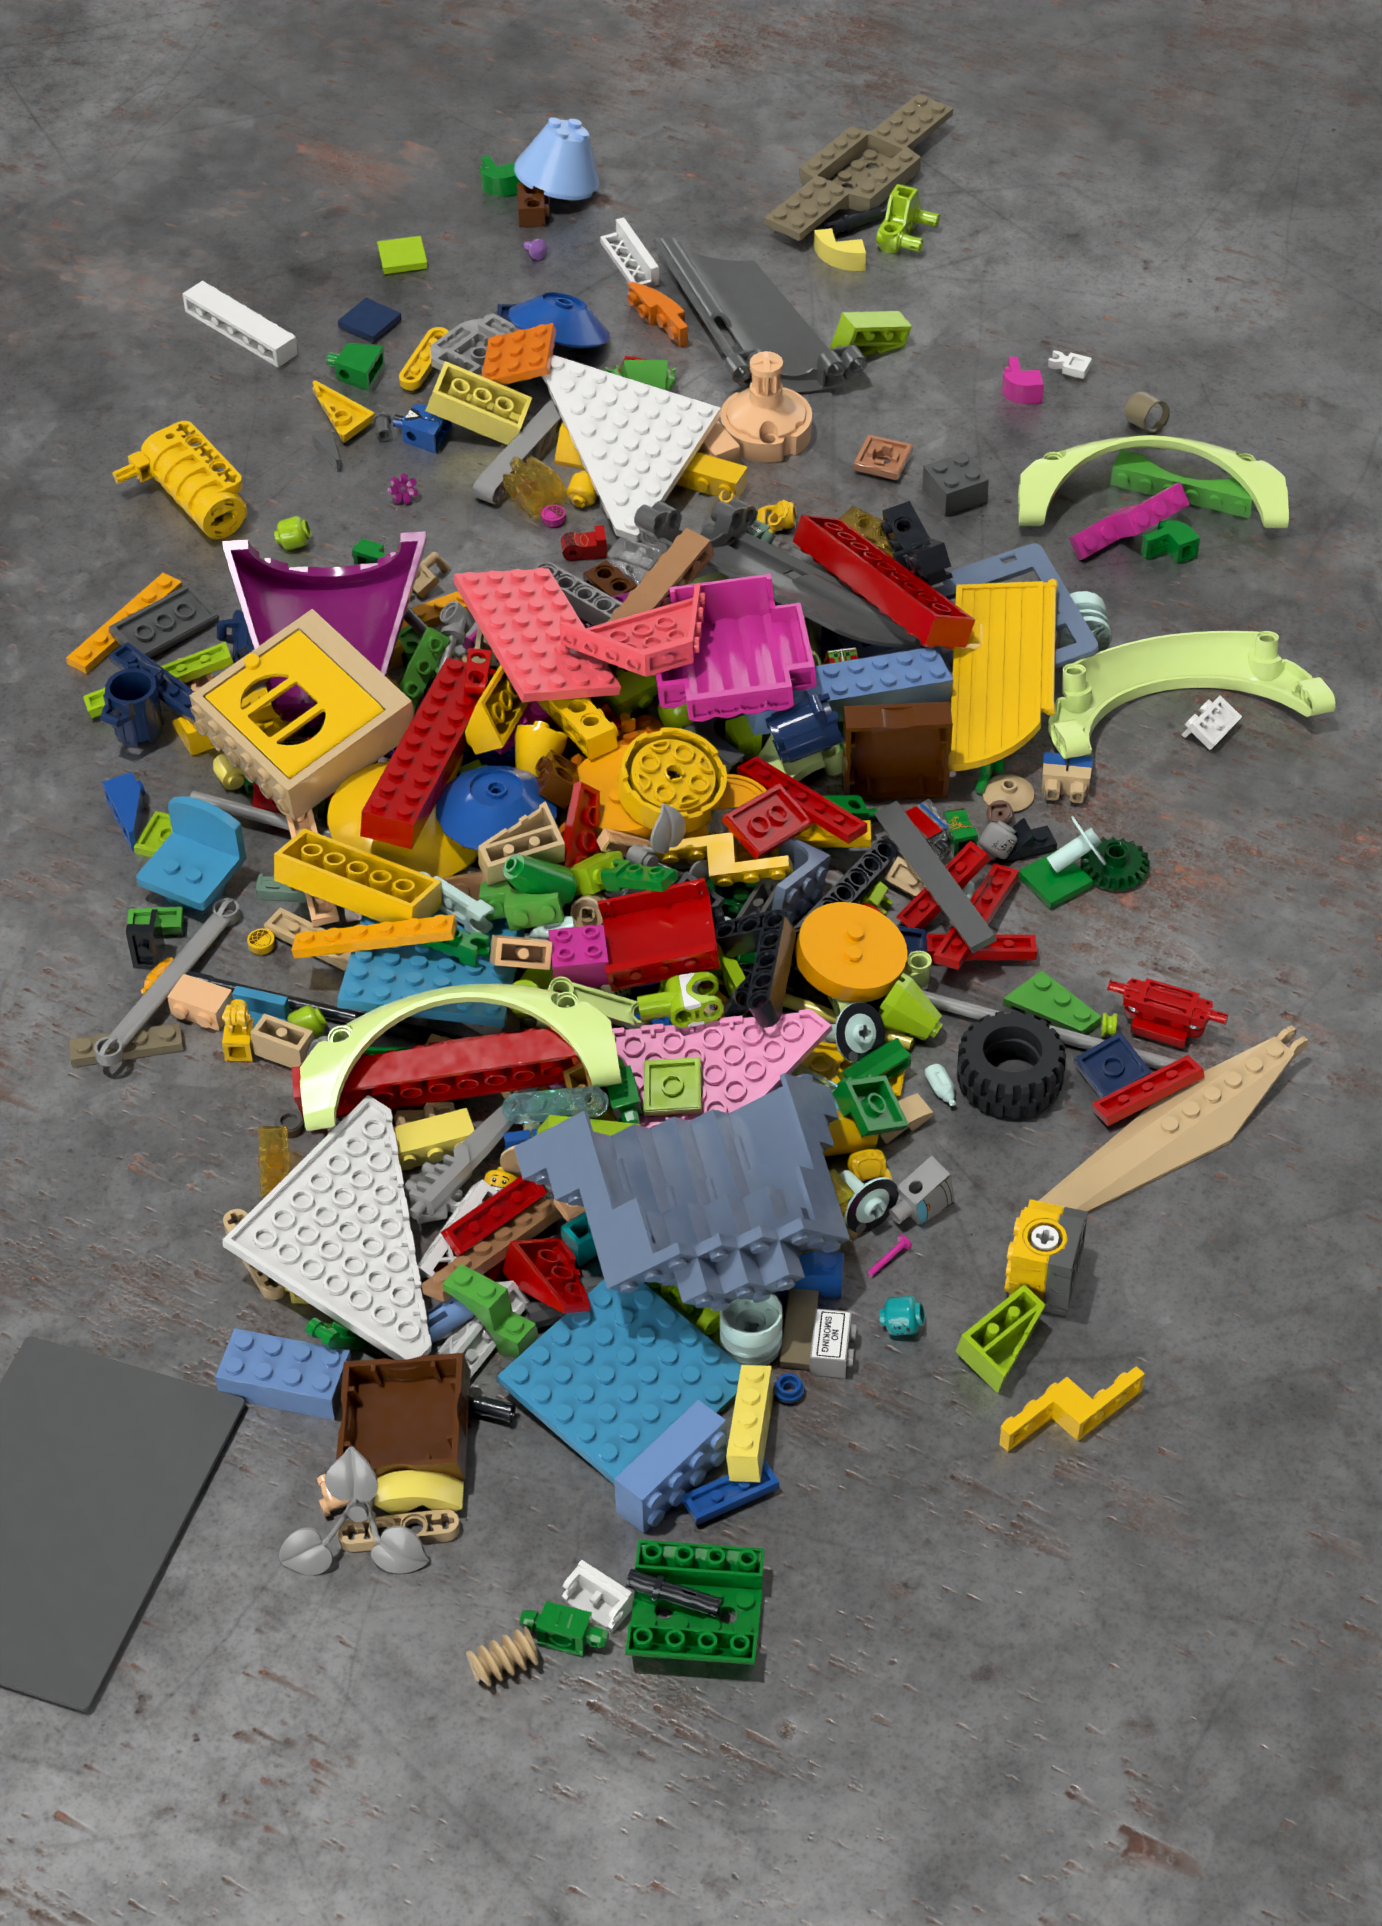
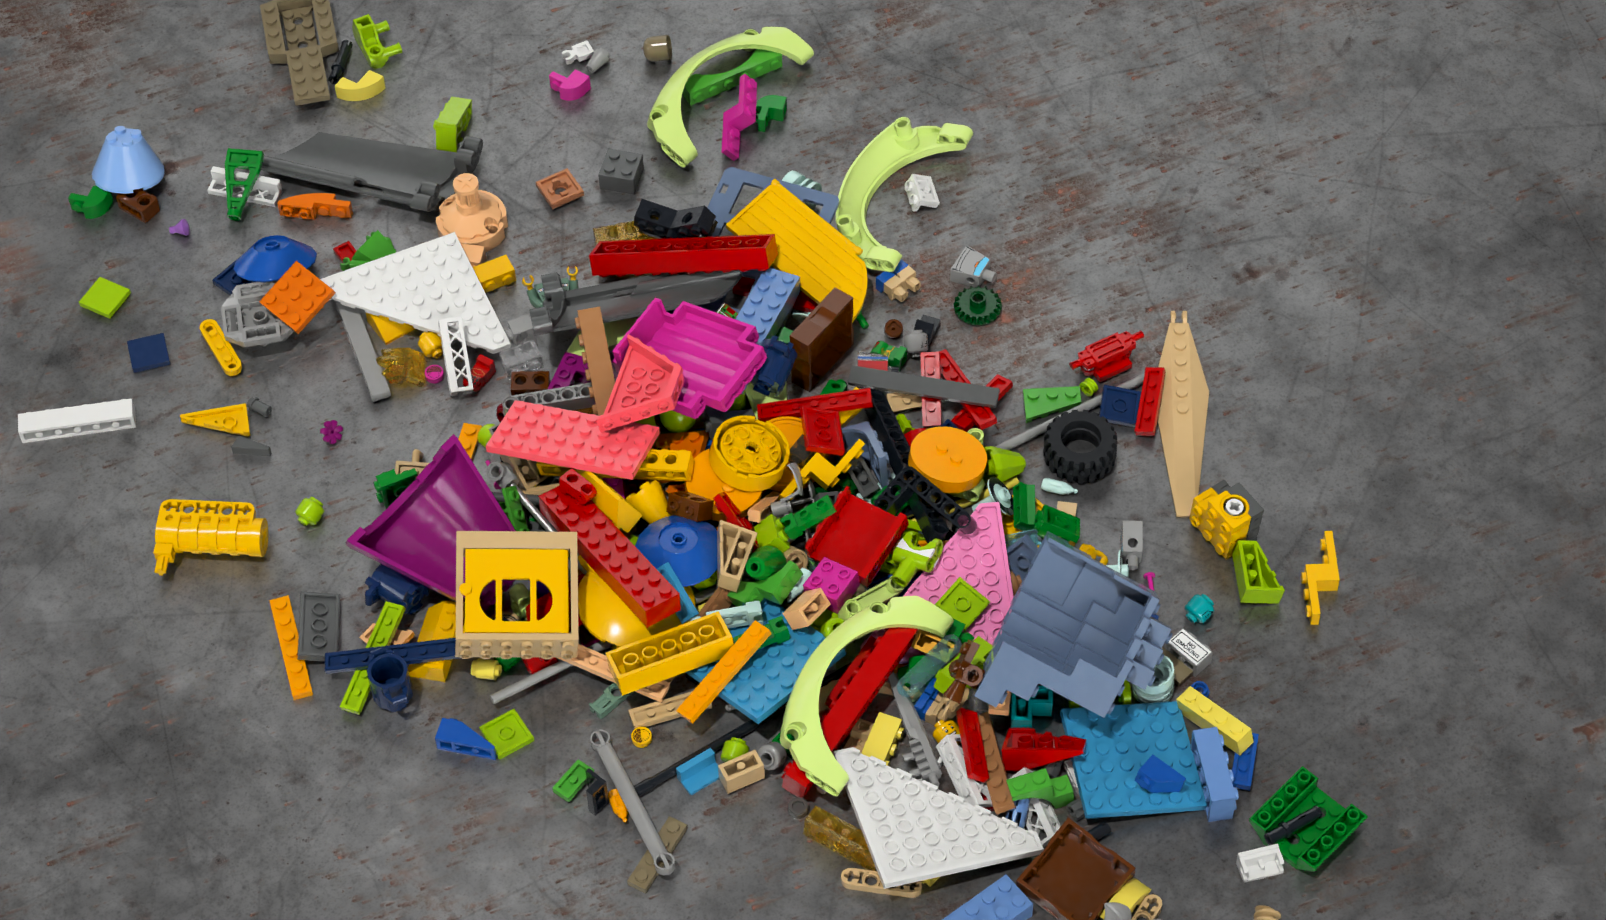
camera: 50 degrees left, 5 degrees up
dark azure piece [136,796,247,910] -> none
light nougat brick [167,974,233,1031] -> none
yellow brick [222,999,255,1062] -> none
green plate [305,1318,368,1349] -> none
green torso [326,343,385,391] -> none
blue torso [393,404,452,453] -> none
light yellow brick [425,361,532,445] -> none
green piece [519,1601,609,1656] -> none
yellow piece [757,500,796,529] -> none
tan dish [982,774,1034,814] -> none
green tile [1019,849,1093,909] -> none
light aqua piece [1047,816,1107,873] -> none
none -> green plate [225,148,264,221]
none -> white fence [438,317,473,396]
none -> light grey cone [586,47,610,73]
none -> dark azure plate [657,562,699,624]
none -> reddish brown brick [943,639,985,705]
none -> light grey torso [950,245,997,287]
none -> blue slope [1135,754,1186,793]

